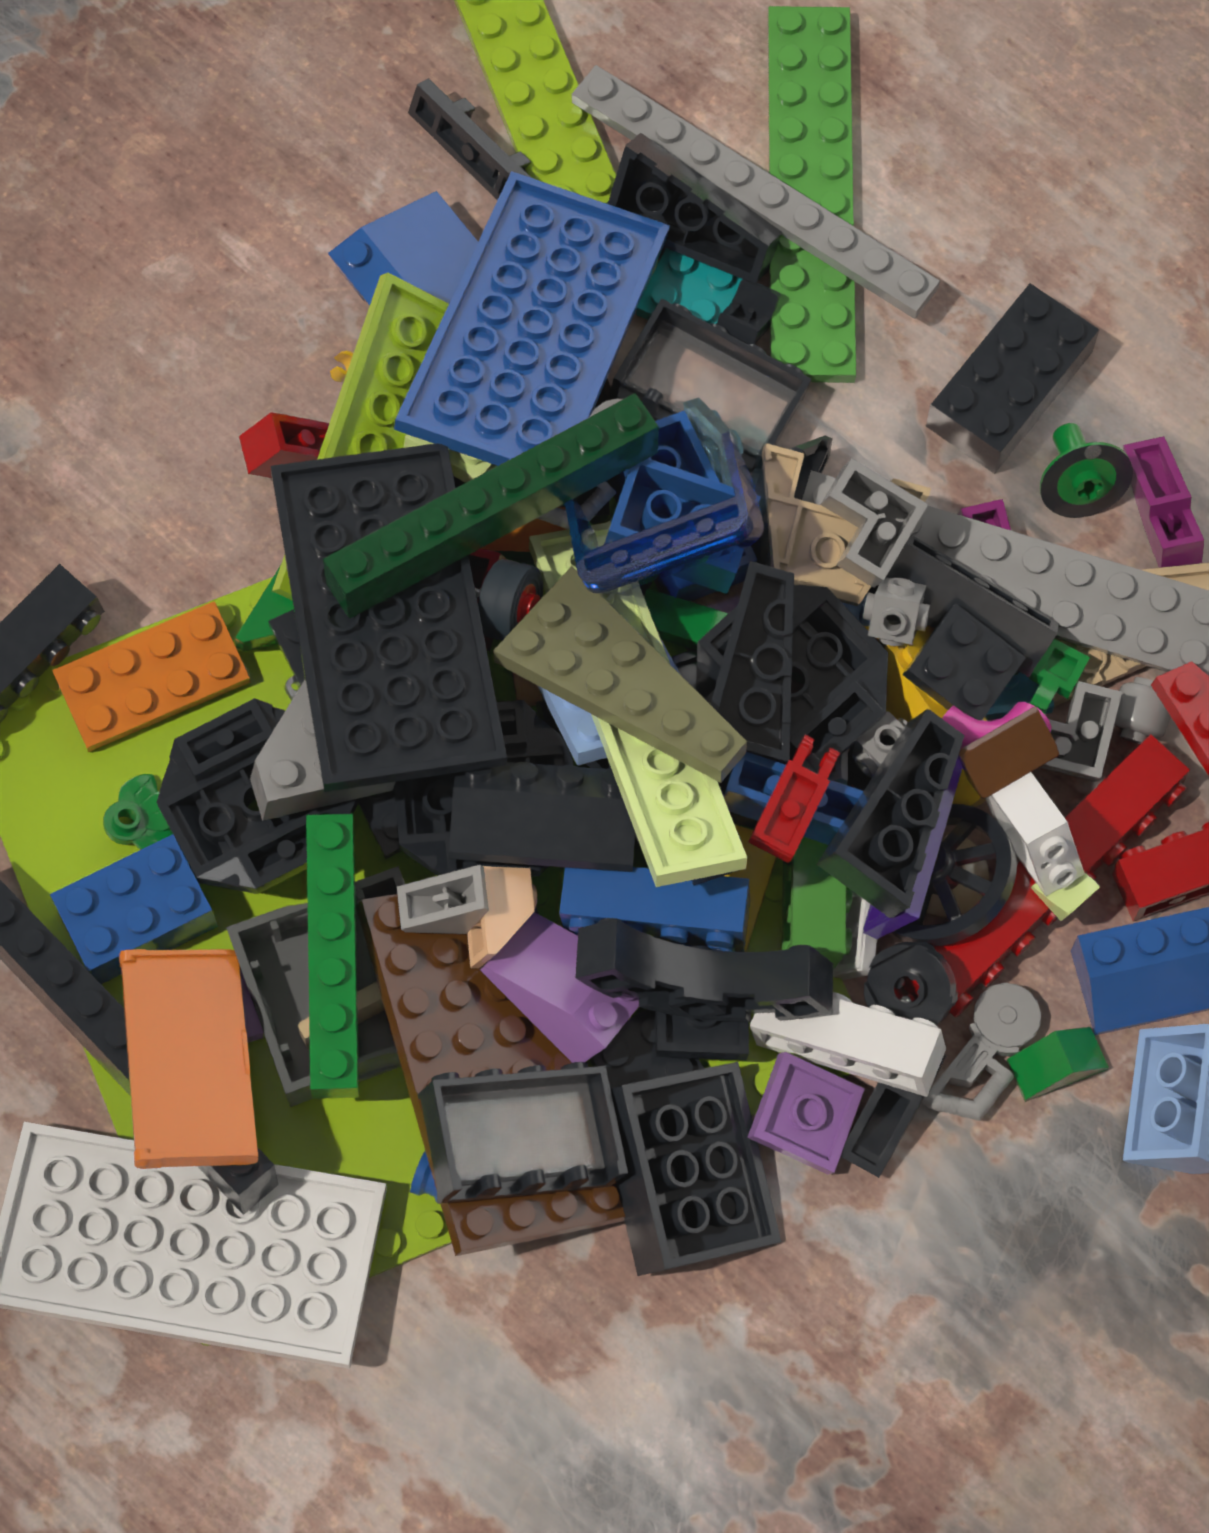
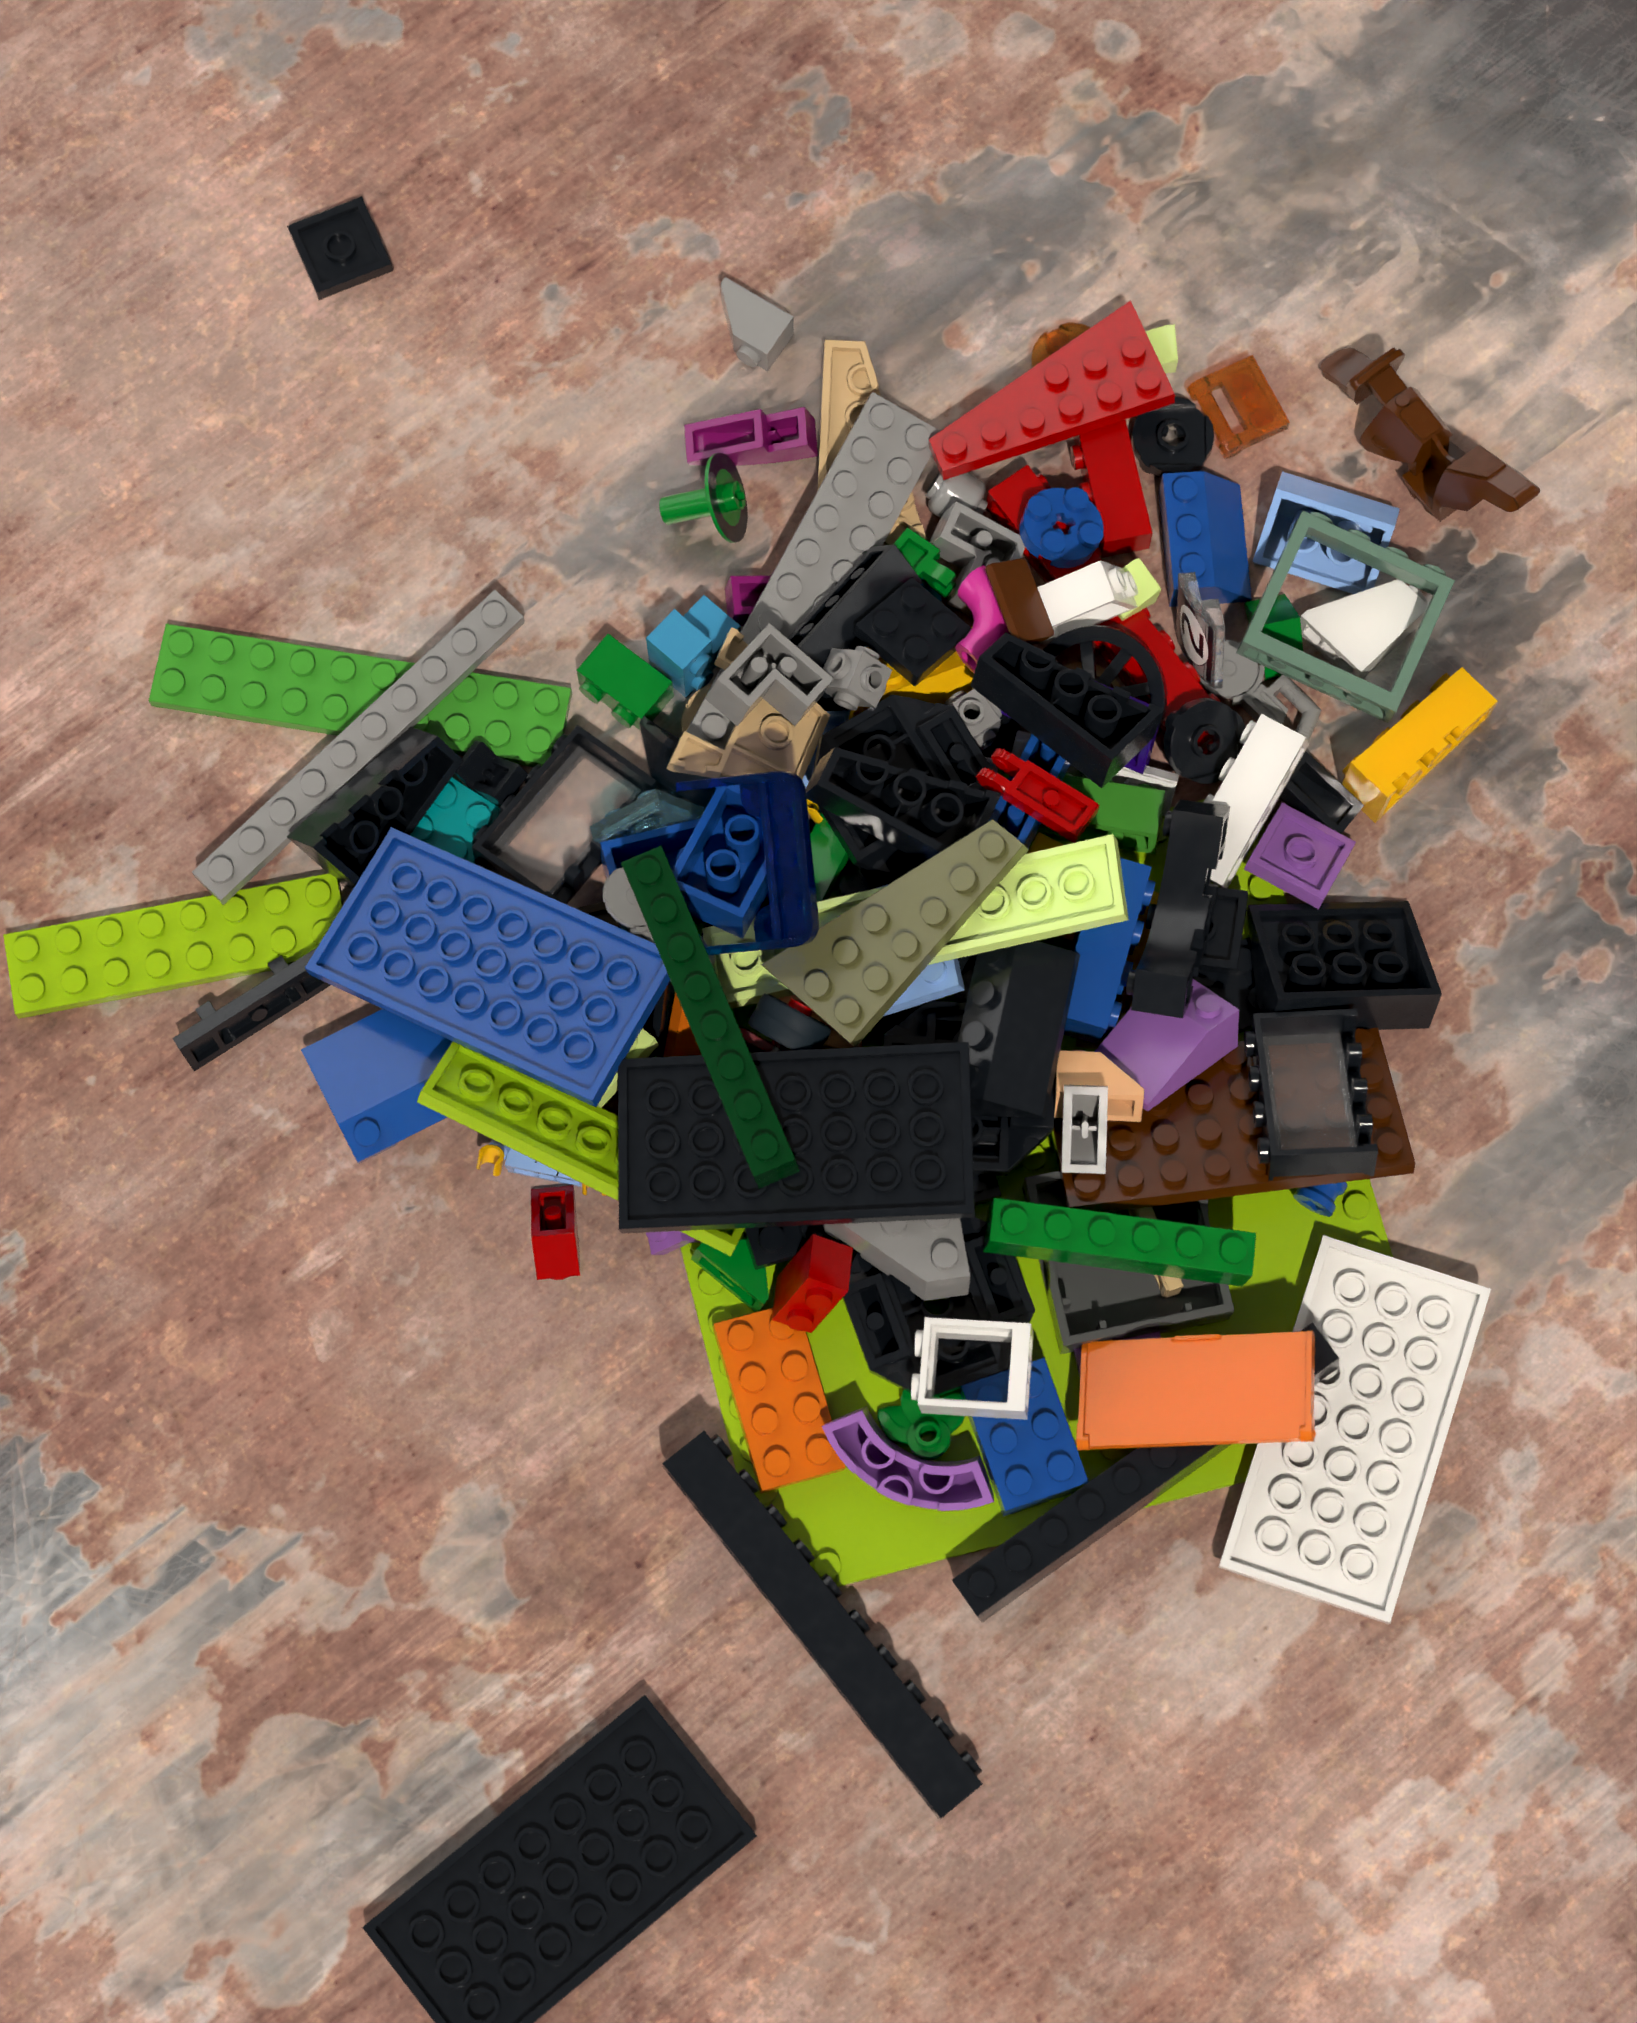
camera: 80 degrees left, 5 degrees up
black brick [926,283,1099,474] -> none
none -> green brick [576,634,674,730]
none -> dark azure brick [646,595,741,698]
none -> red brick [772,1234,853,1333]
none -> medium lavender brick [822,1406,994,1511]
none -> white window [911,1317,1034,1420]
none -> blue plate [1019,487,1104,568]
none -> slope [1176,572,1225,689]
none -> sand green window [1236,511,1455,723]
none -> white slope [1300,579,1428,679]
none -> yellow wedge [1342,667,1498,823]

